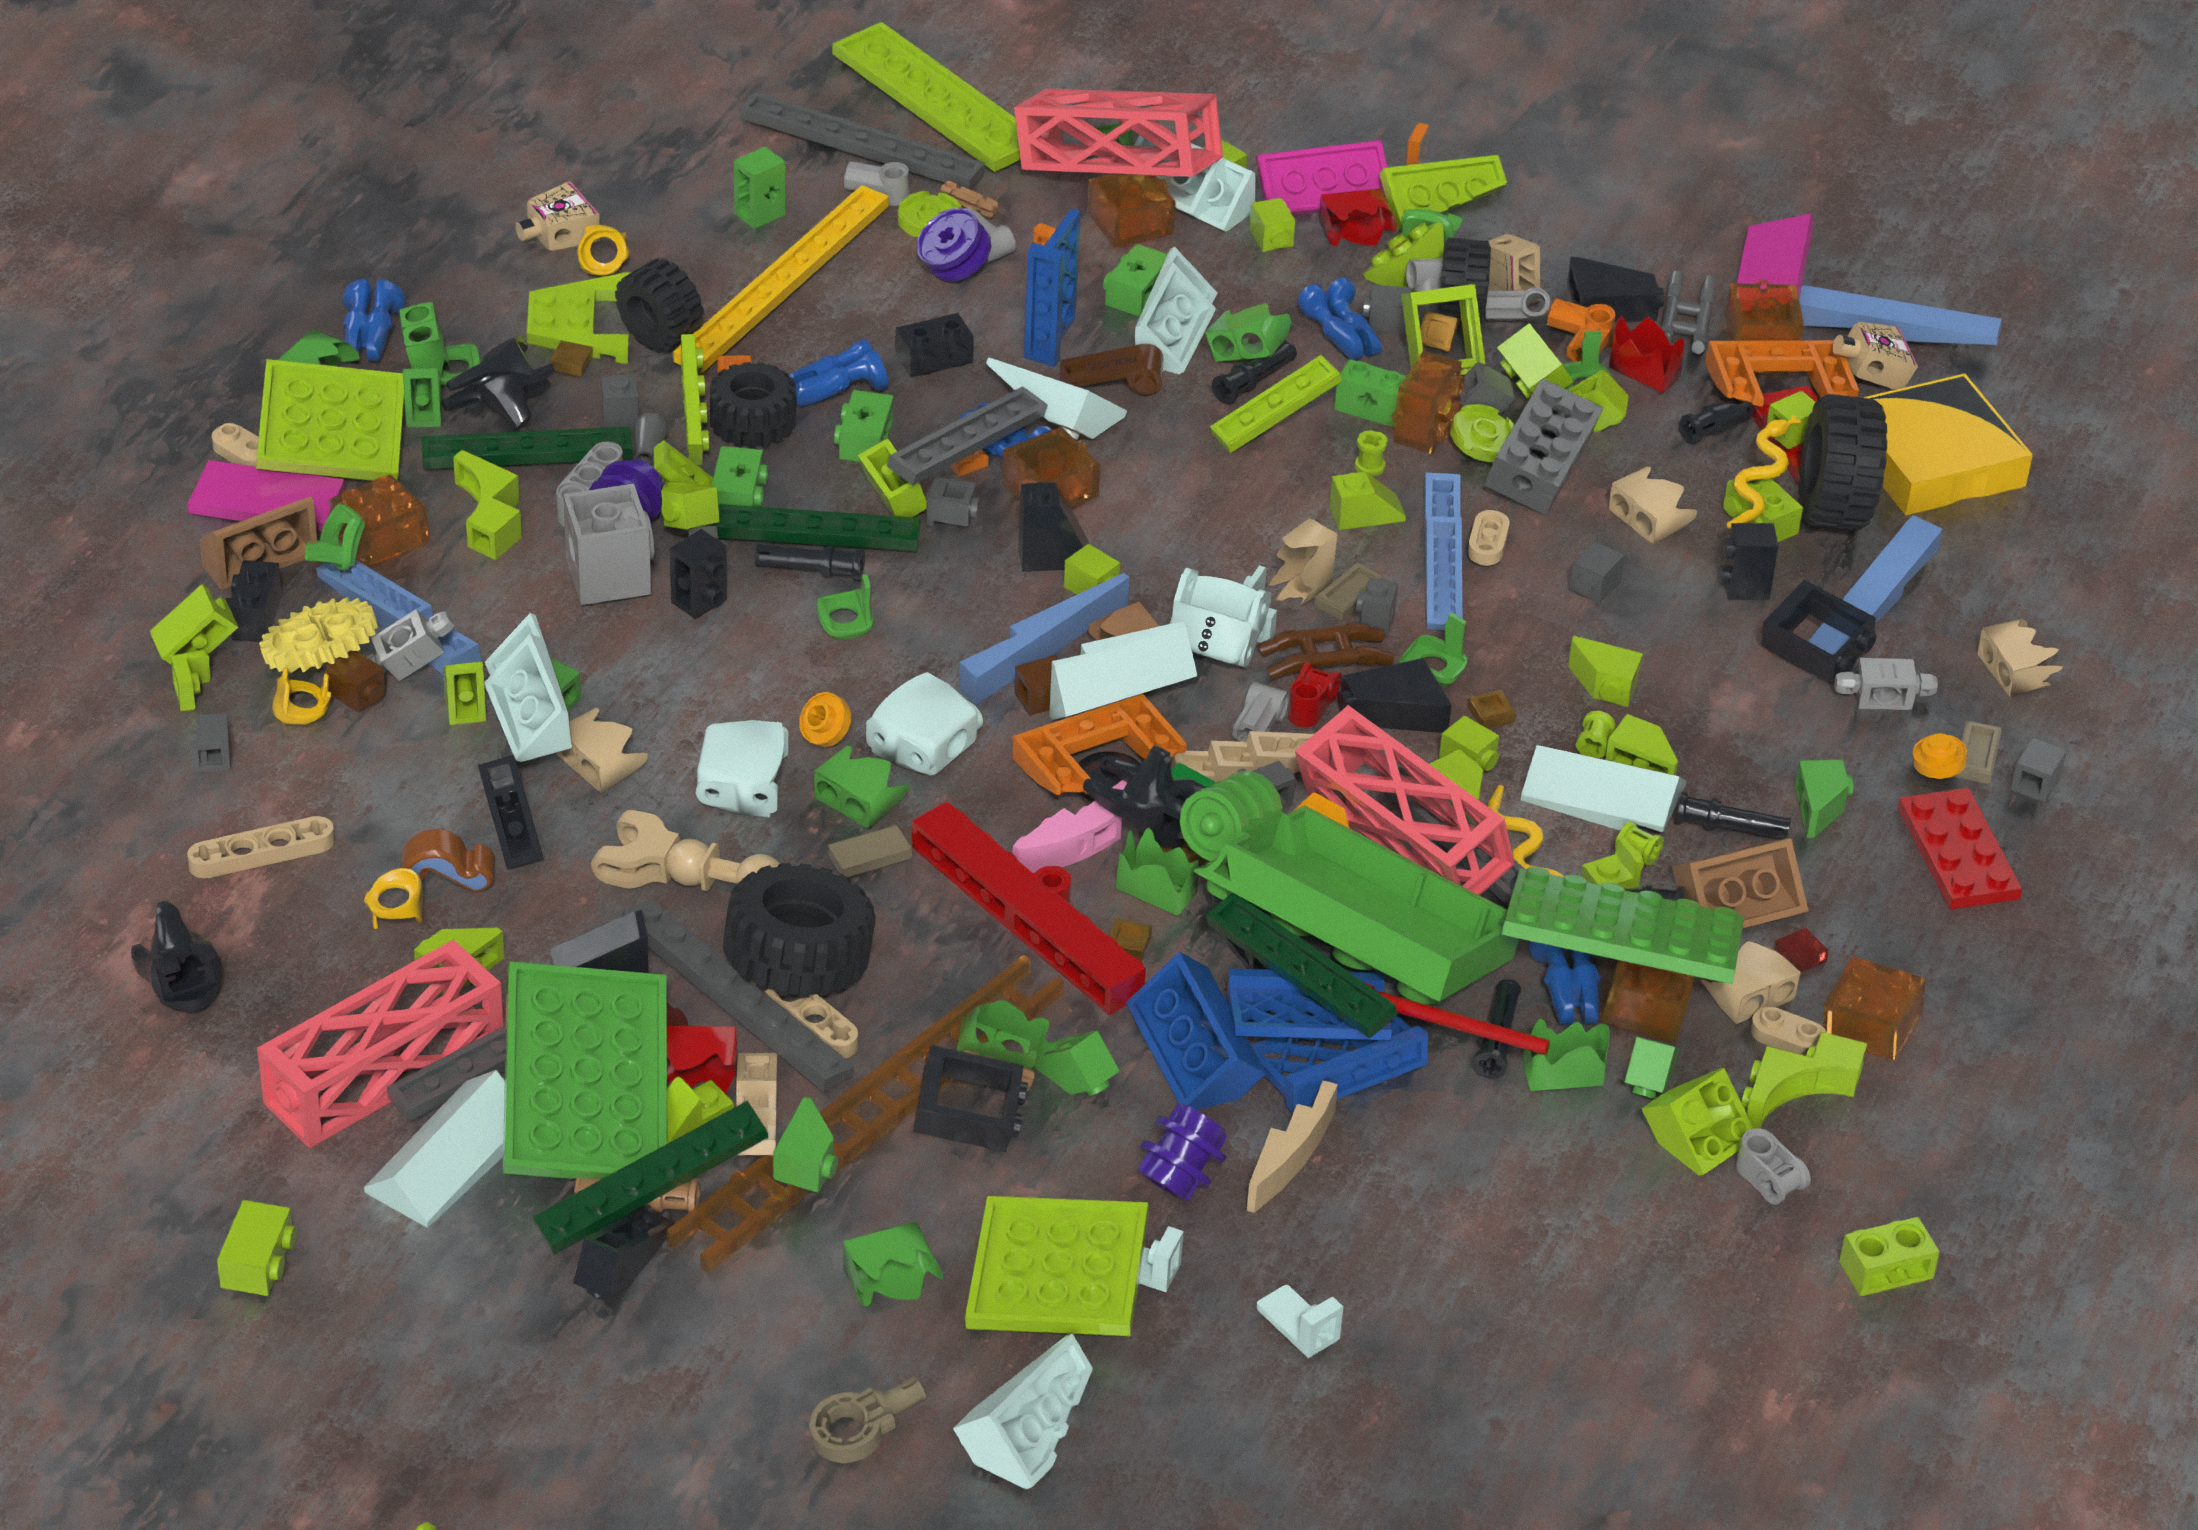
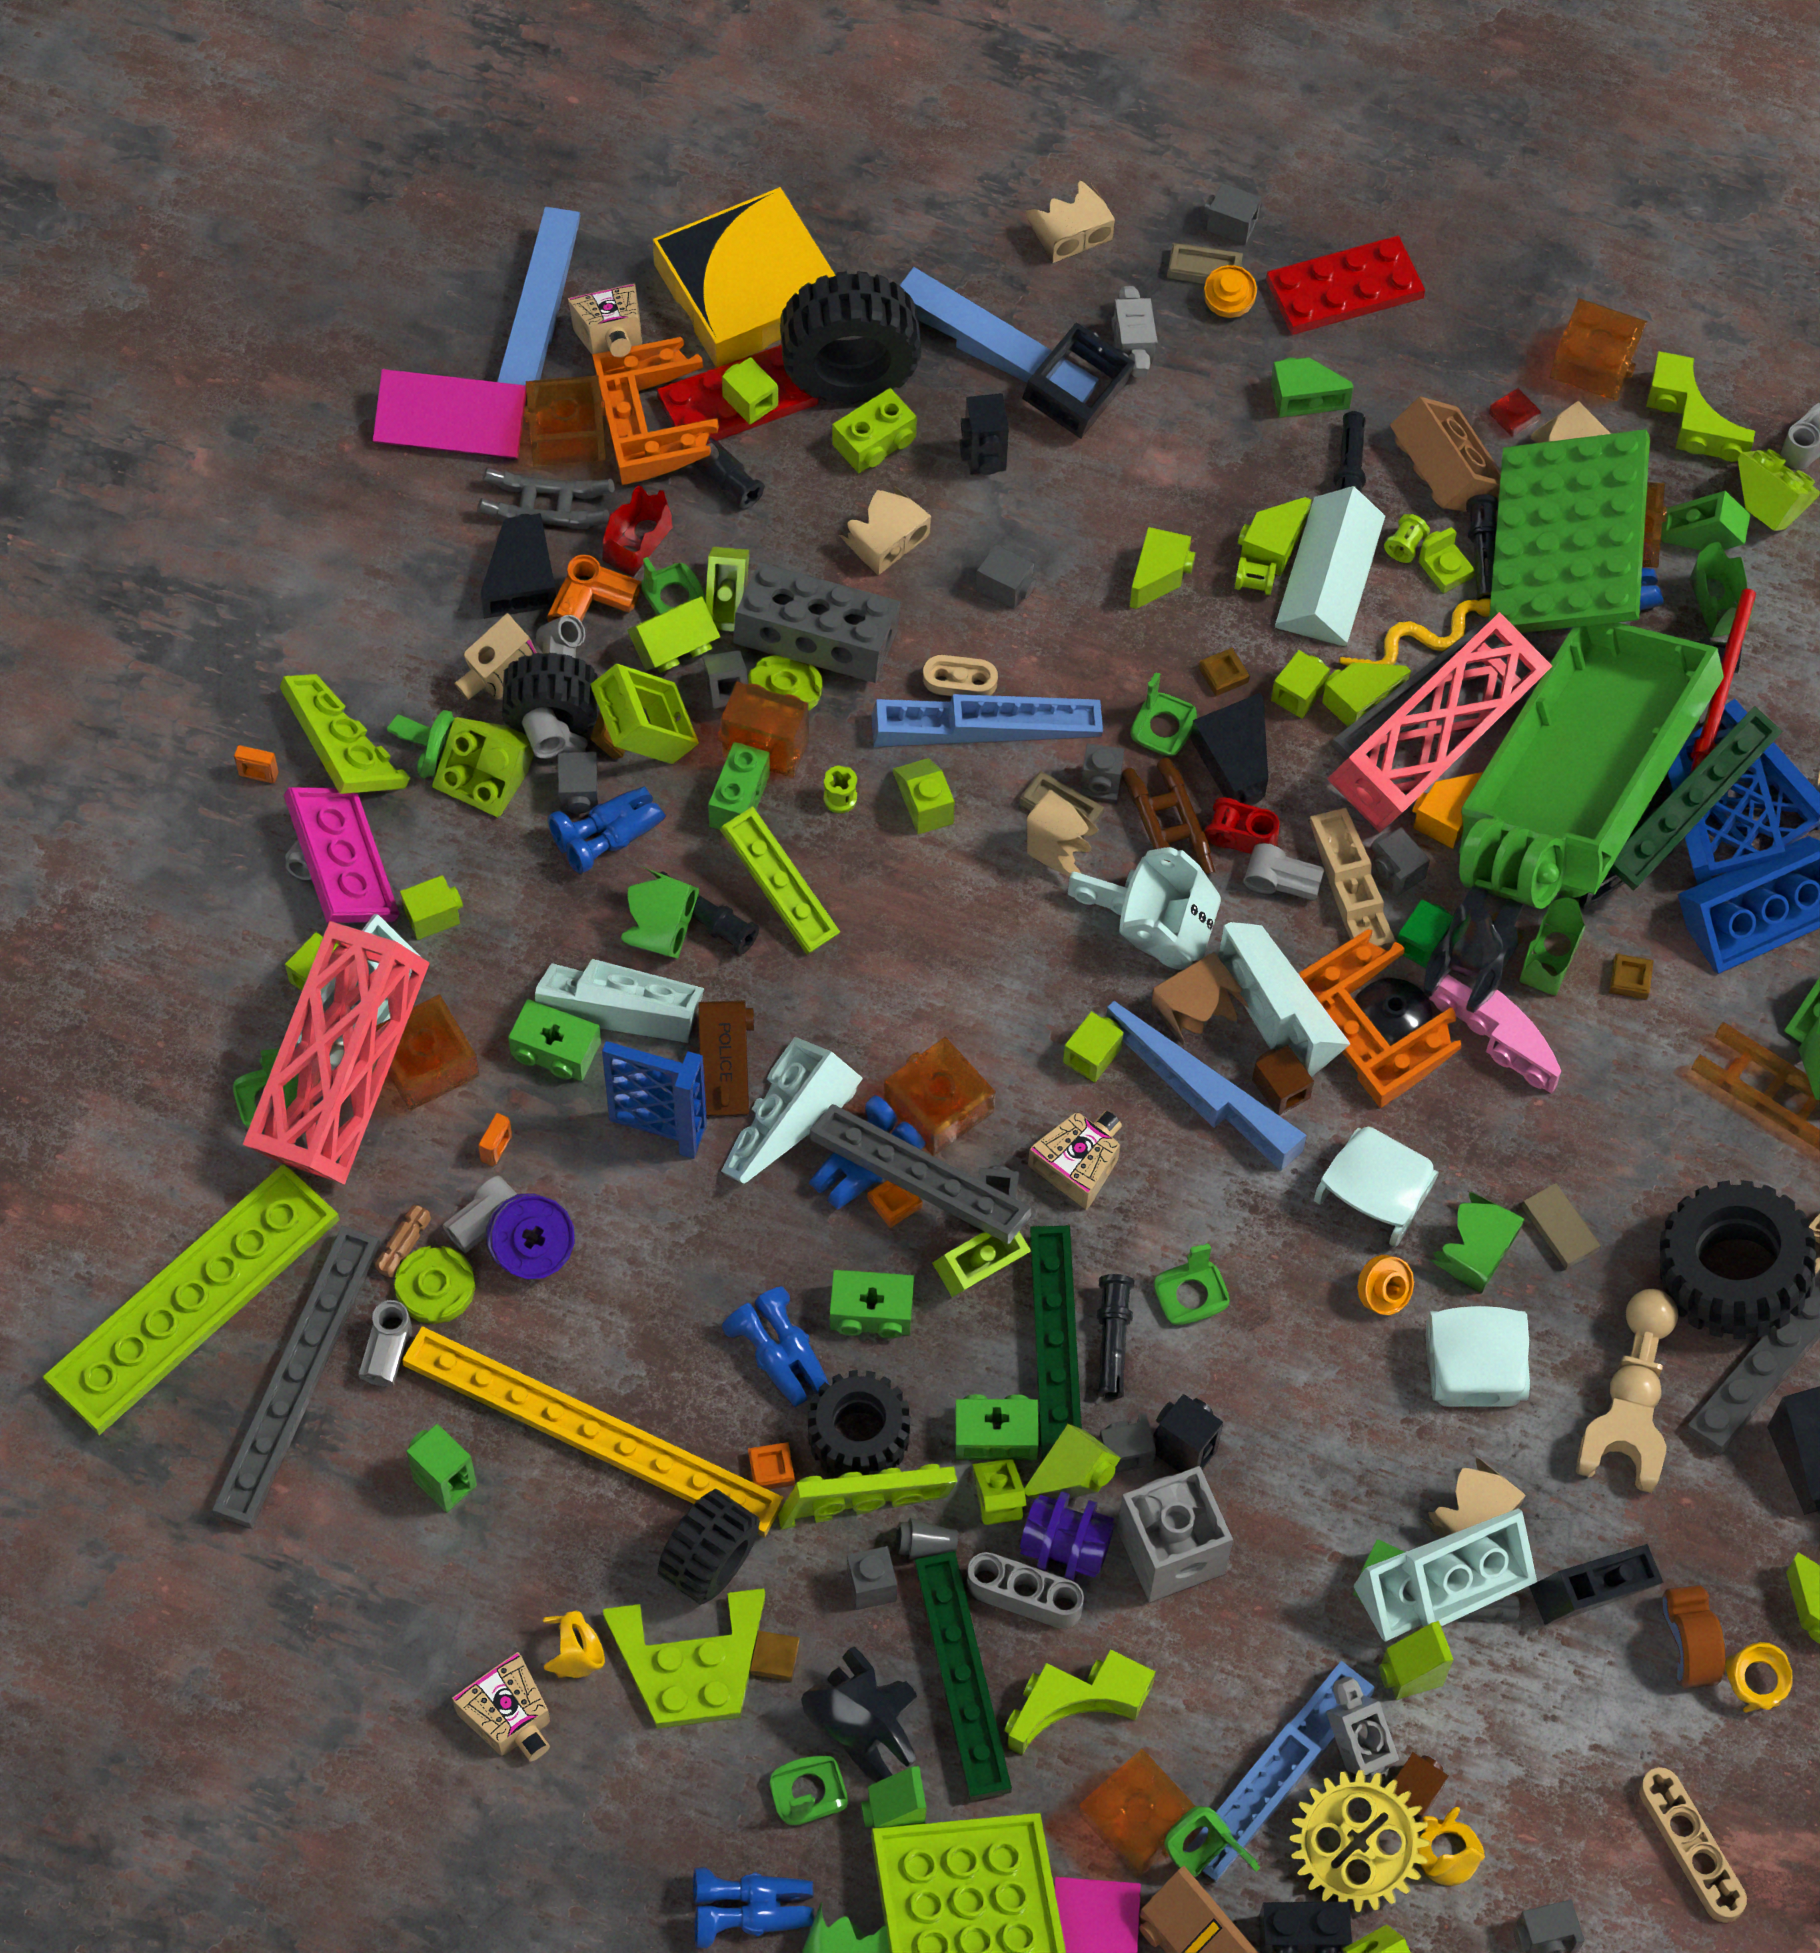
camera: 95 degrees left, 20 degrees up
bright green piece [399,301,451,374] -> none
black brick [895,313,974,378] -> none
red hinge [912,801,1146,1016] -> none
black slope [1018,482,1089,572] -> none
red piece [1319,188,1397,246] -> none
yellow animal [1726,415,1801,529] -> none
tan plate [1751,1007,1827,1056] -> none
none -> tan torso [1028,1111,1122,1210]

